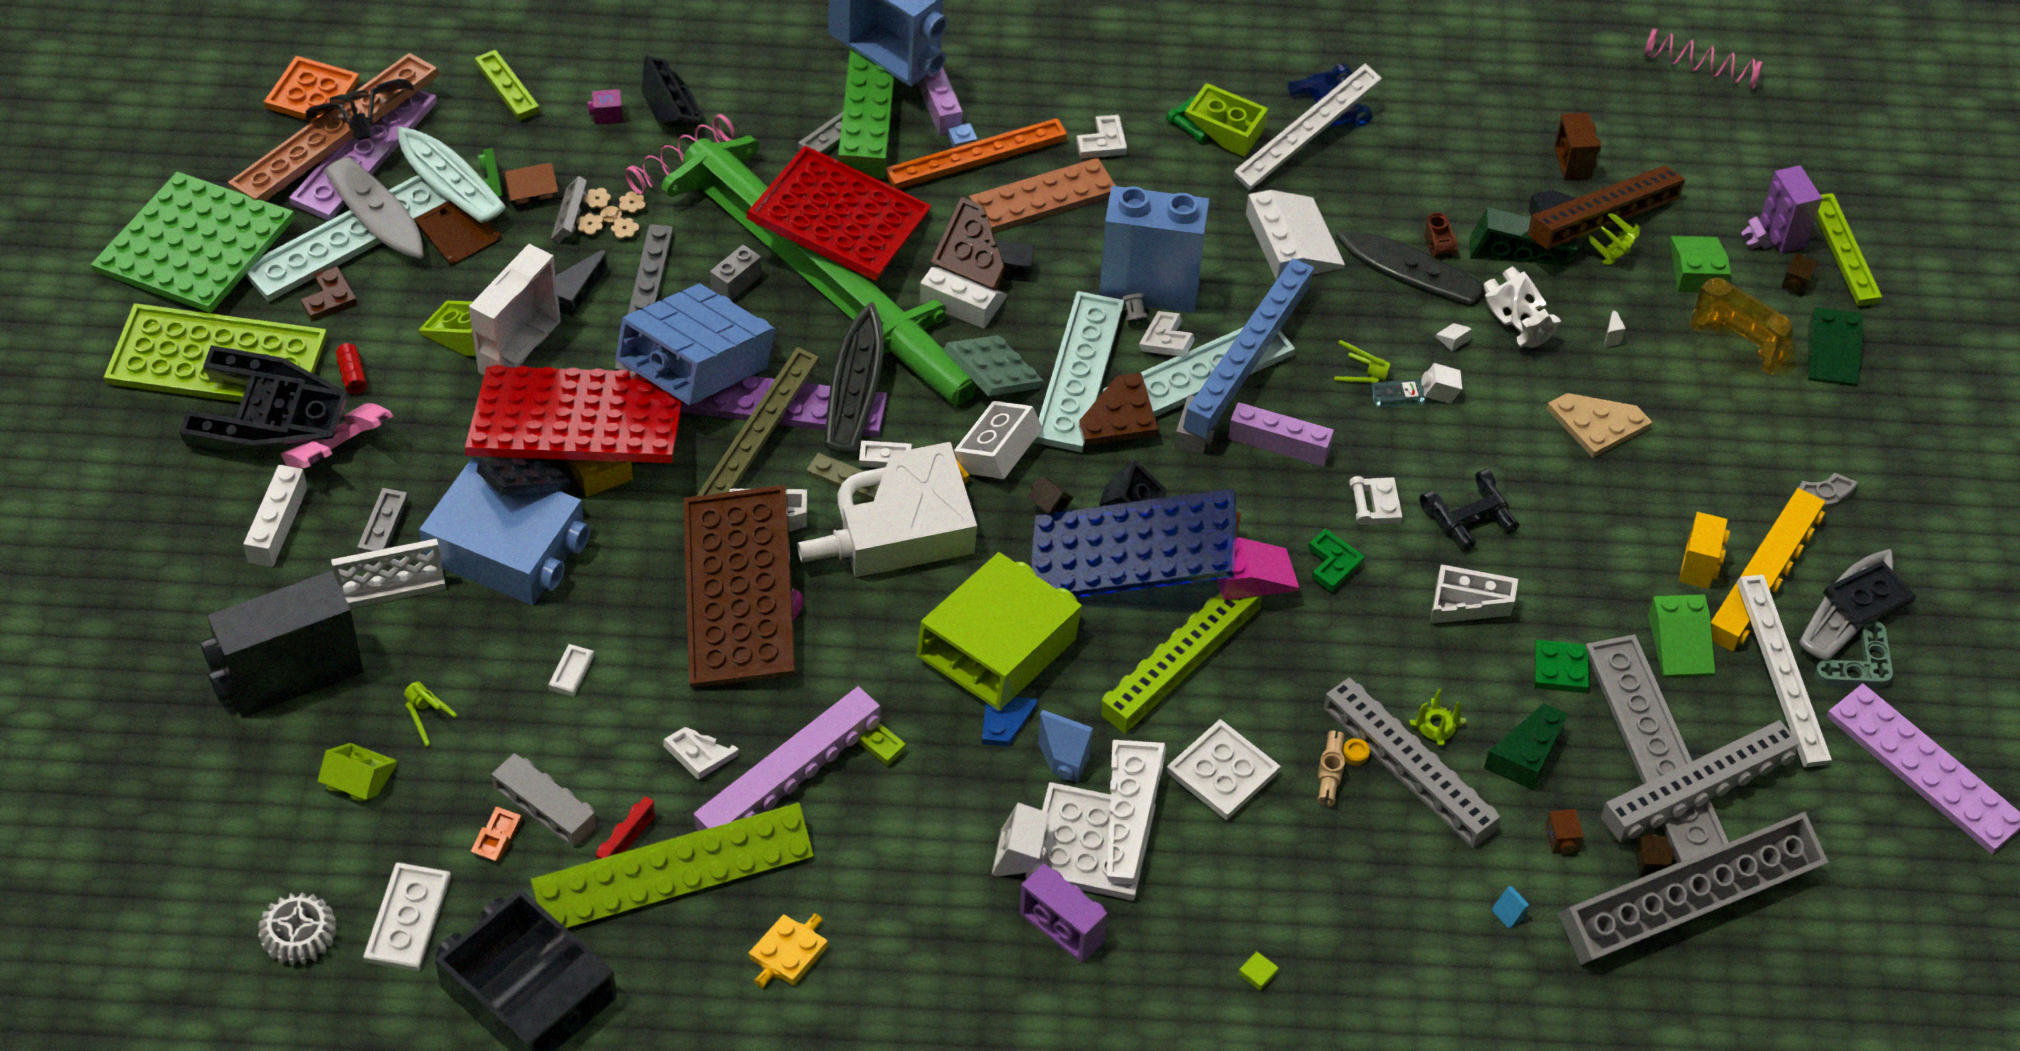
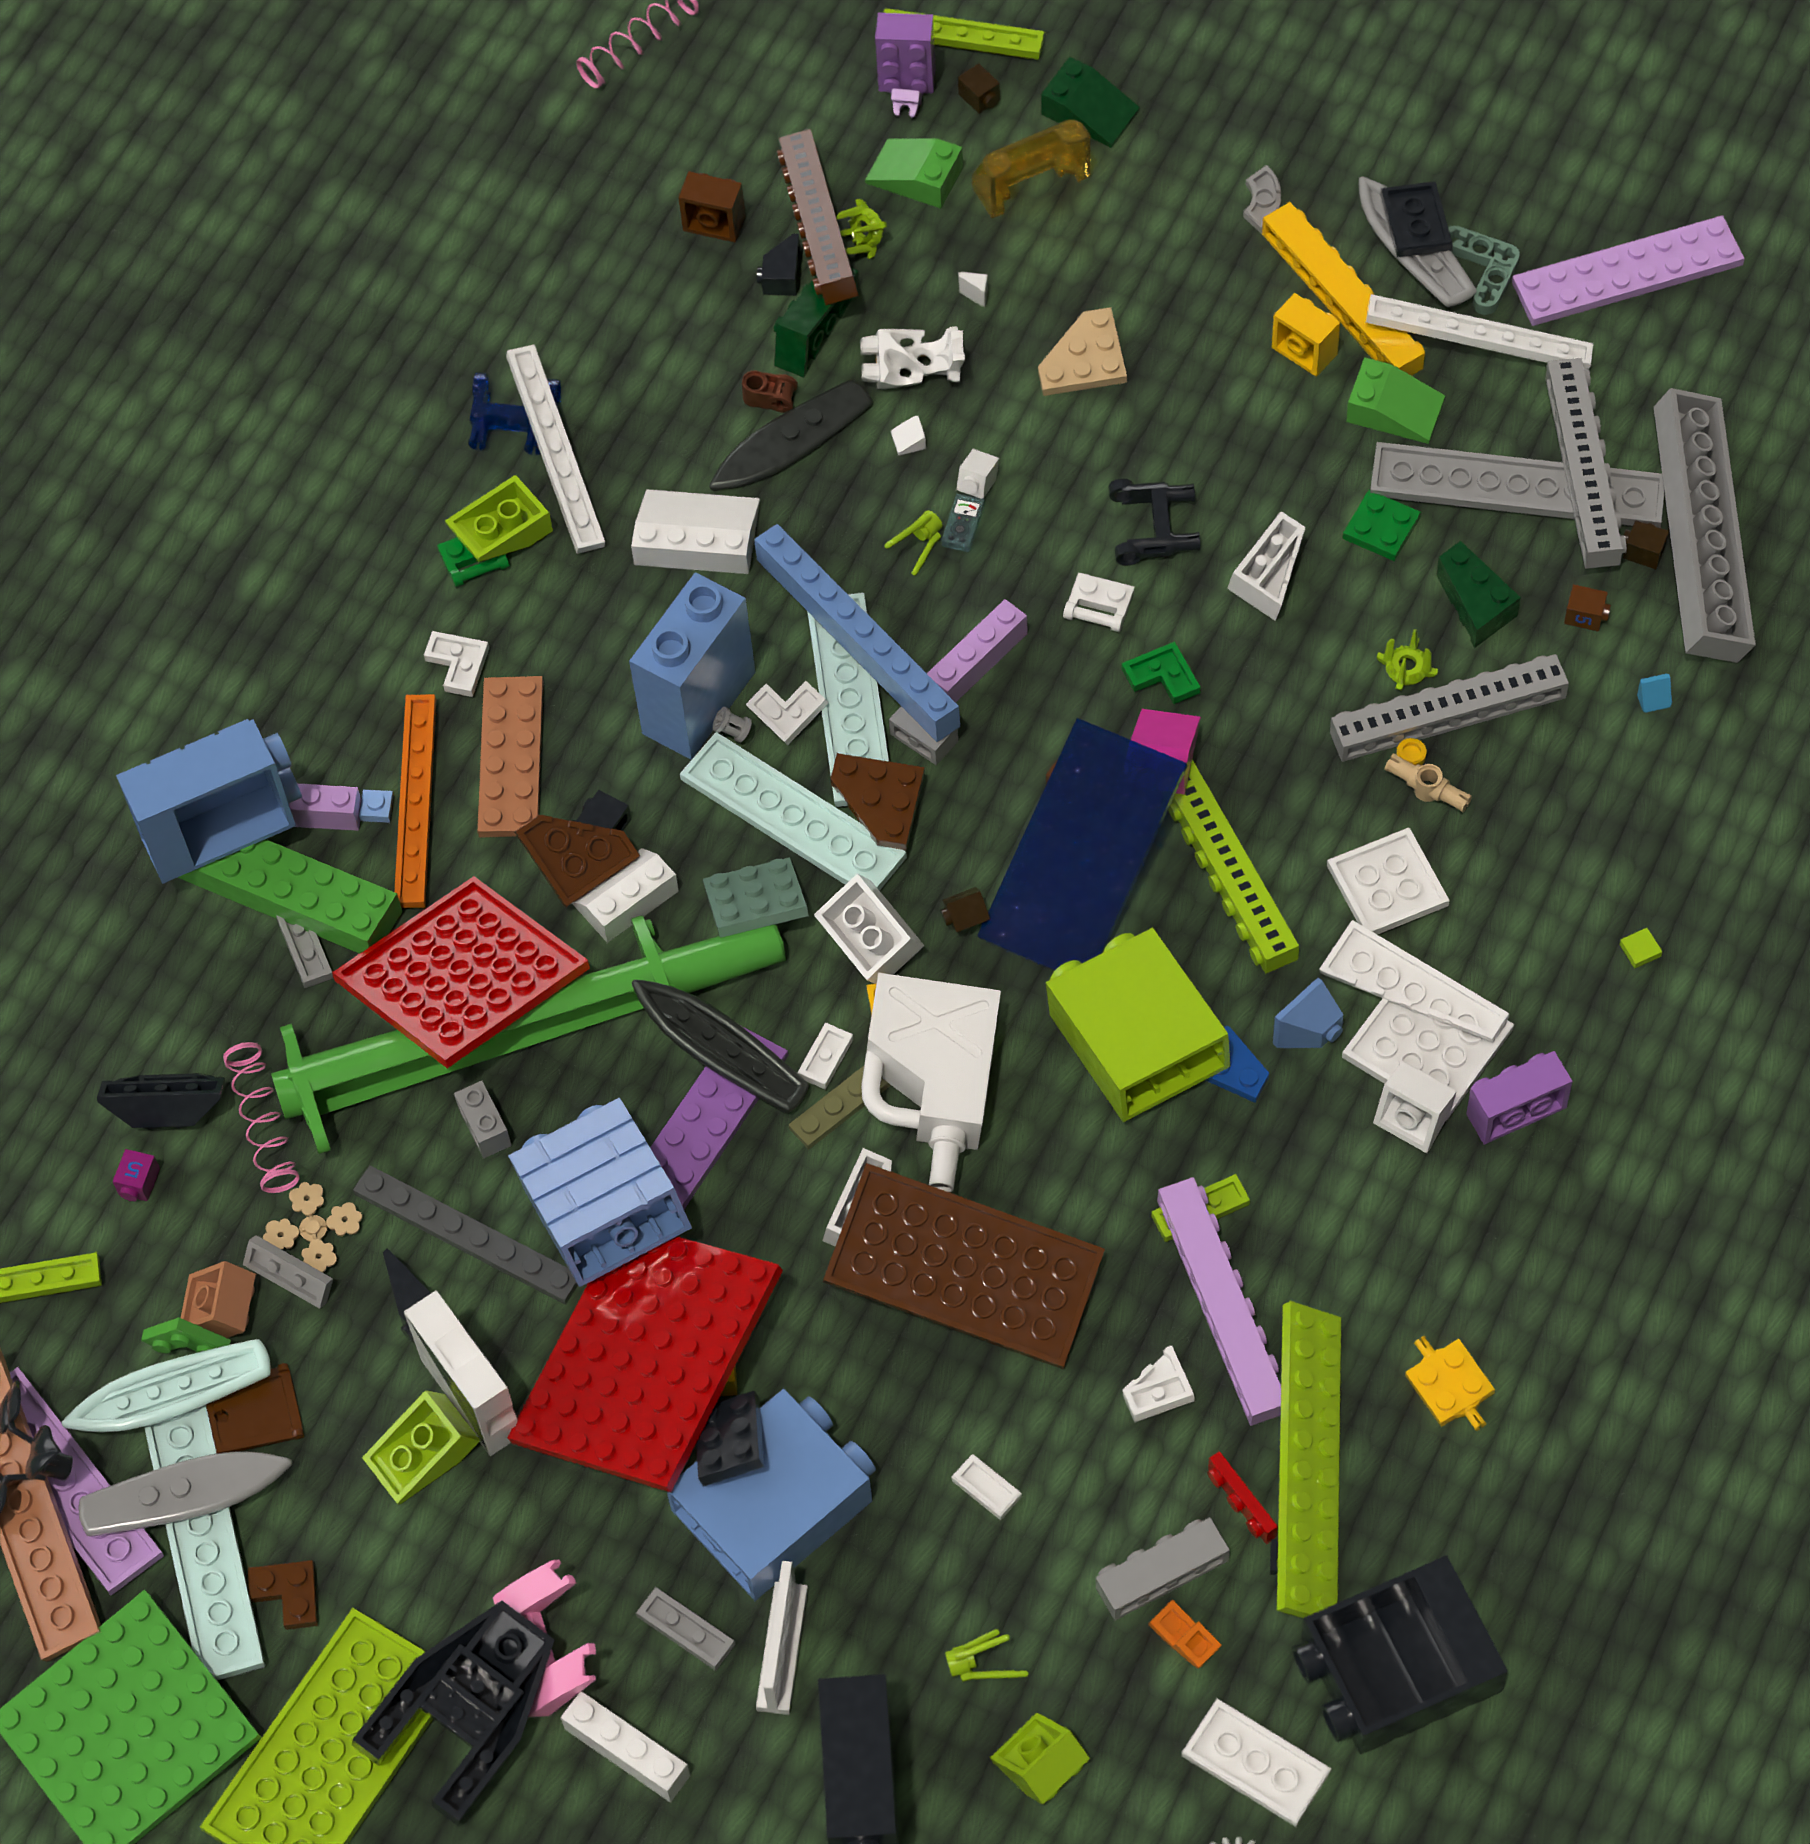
camera: 60 degrees left, 10 degrees up
red axle [335,343,367,395] -> none
olive plate [697,347,819,496] -> none
black slope [1099,459,1166,529] -> none

